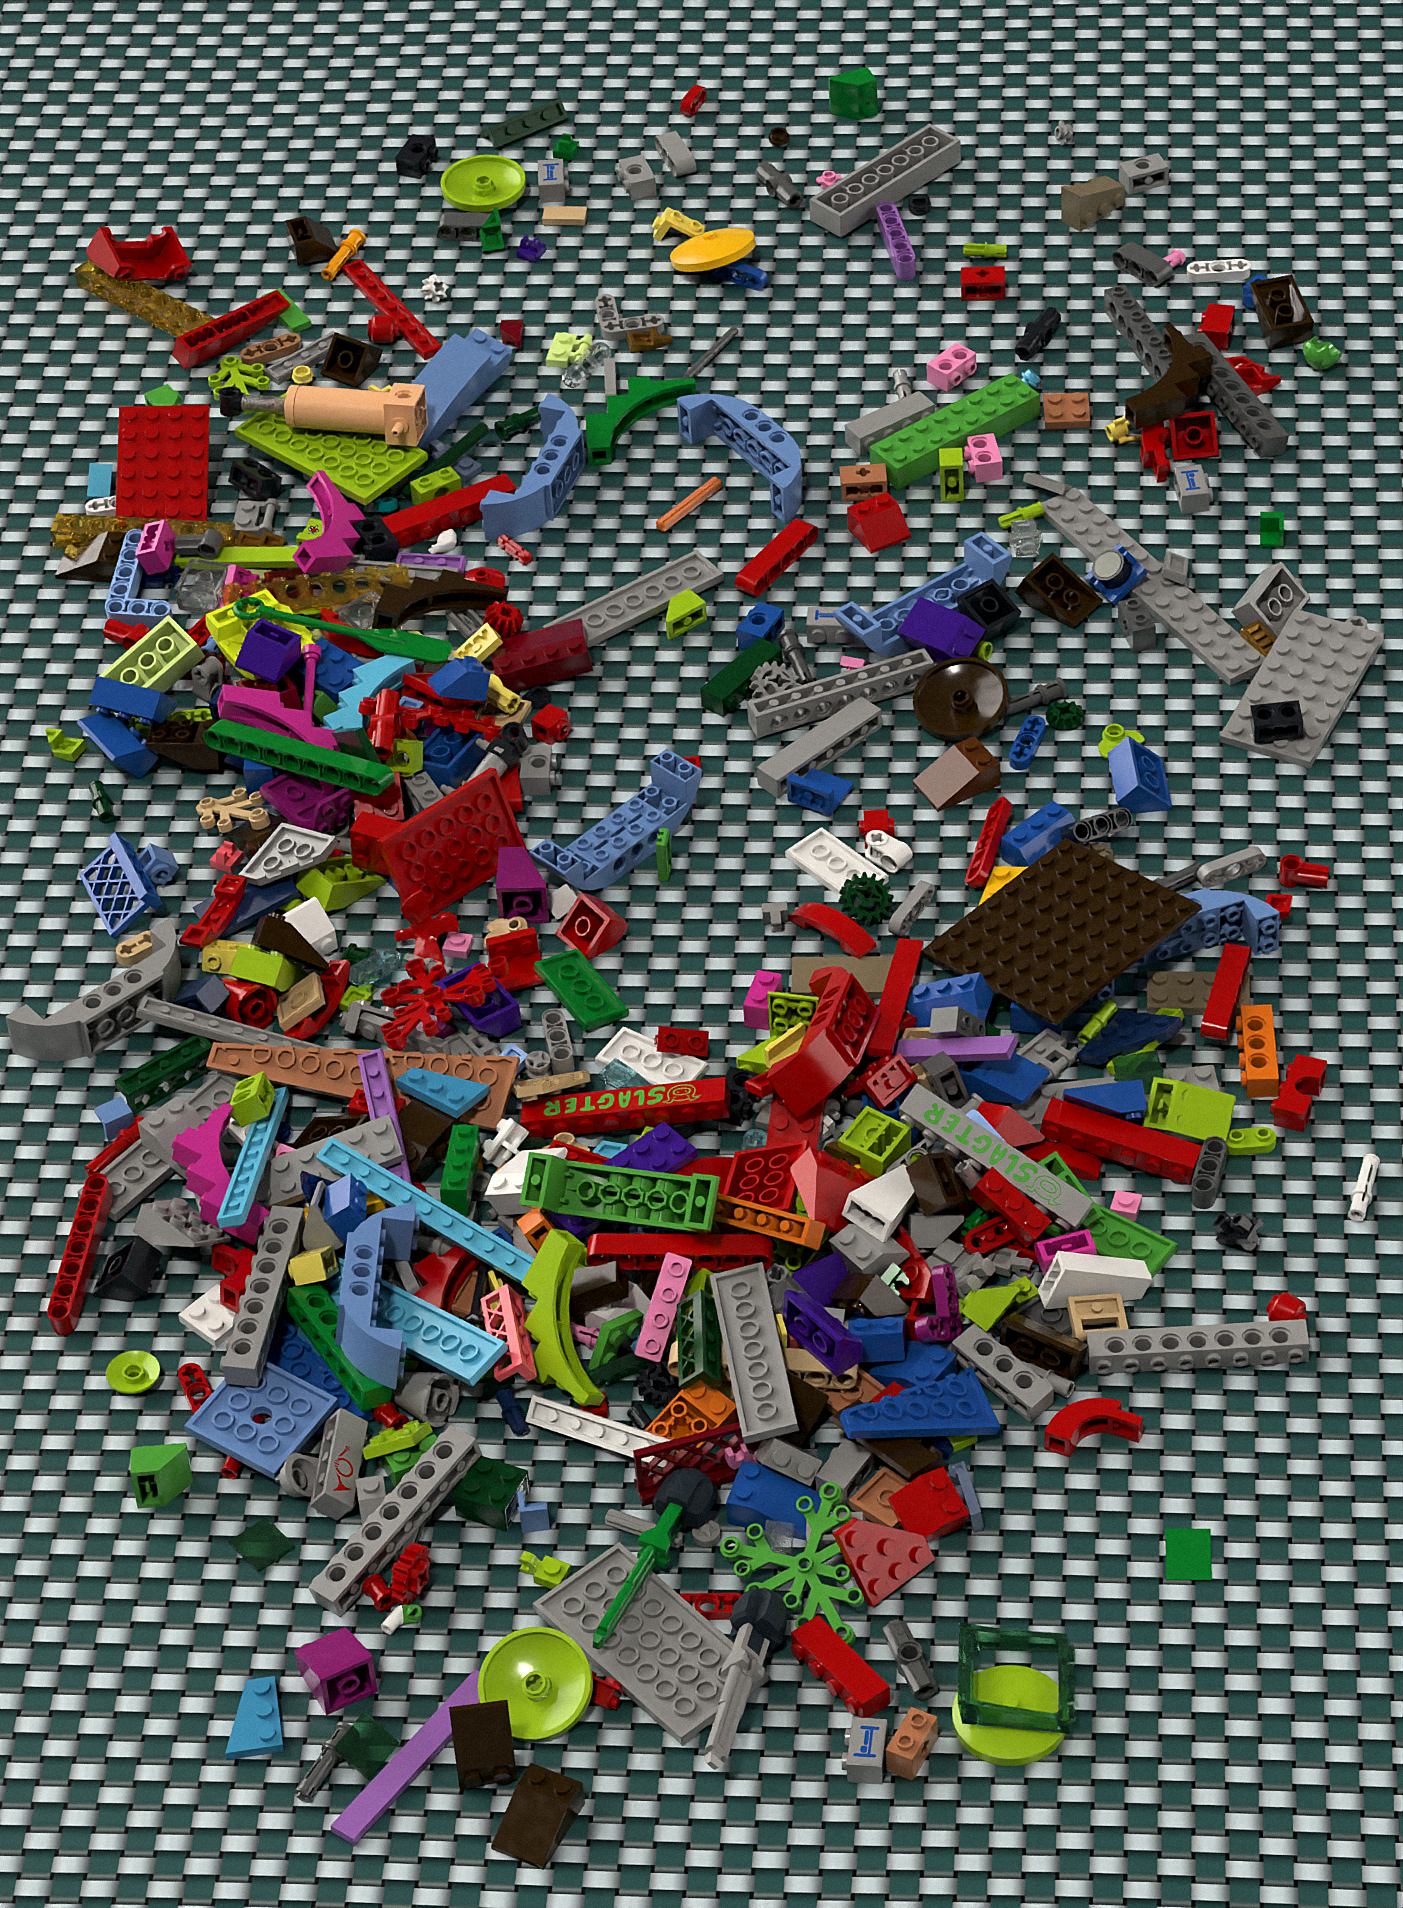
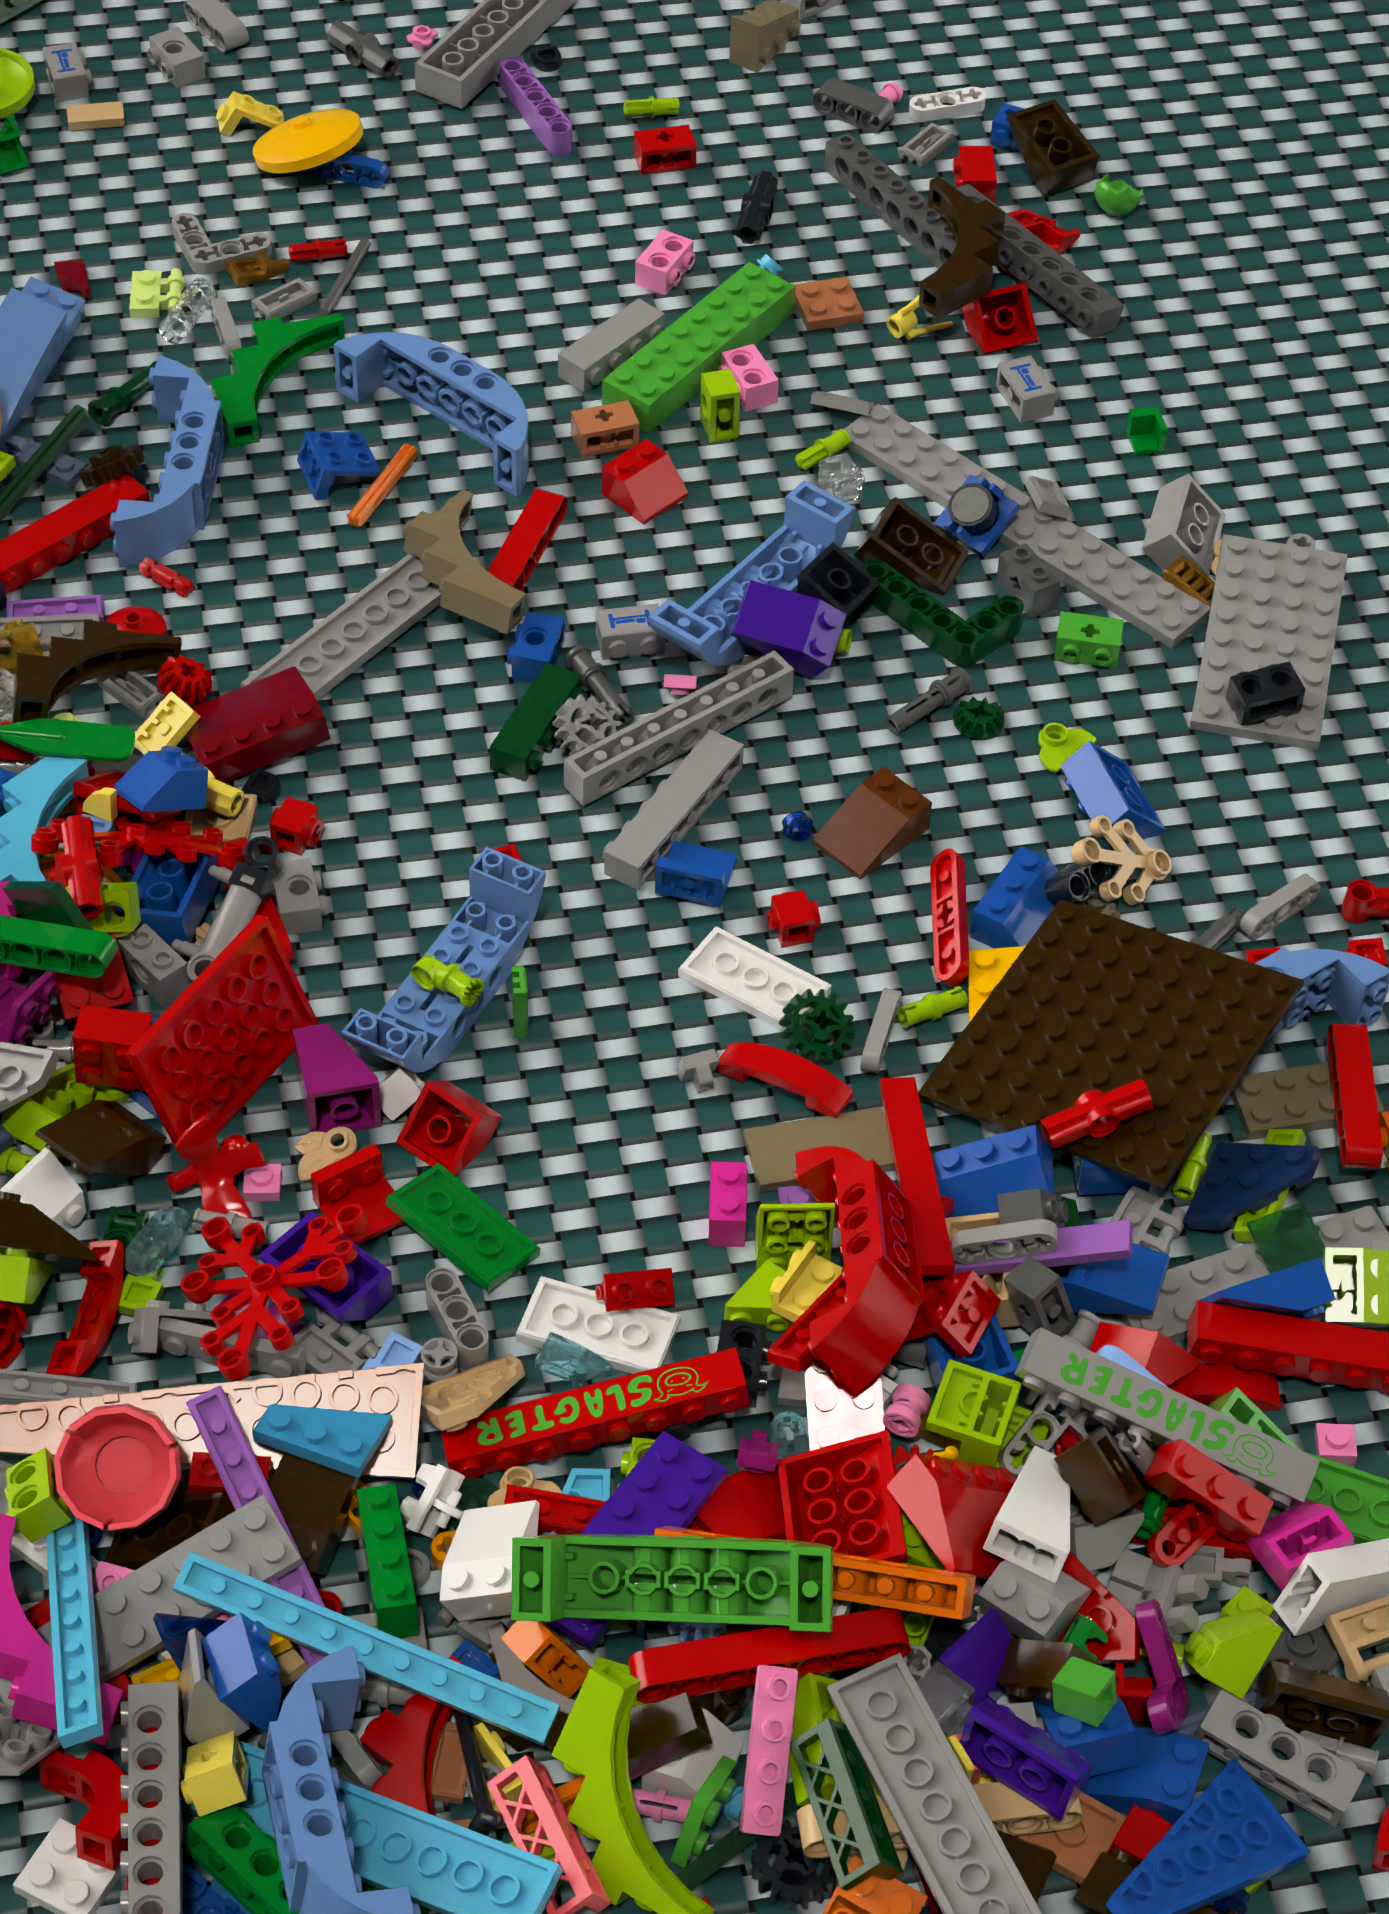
camera: 20 degrees left, 5 degrees up
tan tile [277,972,325,1031] -> none
lime brick [410,466,462,506] -> none
white animal [428,529,457,554] -> none
dark purple tile [516,235,546,263] -> none
green tile [553,133,580,160] -> none
lime slope [666,588,707,640] -> none
white piece [865,830,913,873] -> none
light grey pin [893,369,912,400] -> none
dark brown dish [913,657,1009,741] -> none
blue beam [1009,716,1046,770] -> none
red slope [1140,421,1170,483] -> none
none -> dark brown slope [35,1100,167,1177]
none -> coral plate [54,1403,181,1532]
none -> dark brown gear [78,444,145,487]
none -> light yellow tile [82,787,118,822]
none -> light grey tile [251,278,317,319]
none -> red axle [289,238,348,262]
none -> blue bracket [297,431,380,499]
none -> dark tan arch [403,489,526,634]
none -> lime connector [411,954,485,1007]
none -> magenta plate [737,1429,778,1473]
none -> clear blue plate [782,811,814,841]
none -> dark green beam [862,559,1024,668]
none -> bright pink wheel [883,1383,931,1437]
none -> lime pin [897,986,968,1028]
none -> light grey tile [899,123,954,168]
none -> light grey beam [951,1219,1058,1265]
none -> red piece [1040,1079,1154,1149]
none -> bright green panel [1052,1656,1117,1727]
none -> bright green brick [1054,611,1124,669]
none -> tan plant [1071,815,1172,905]

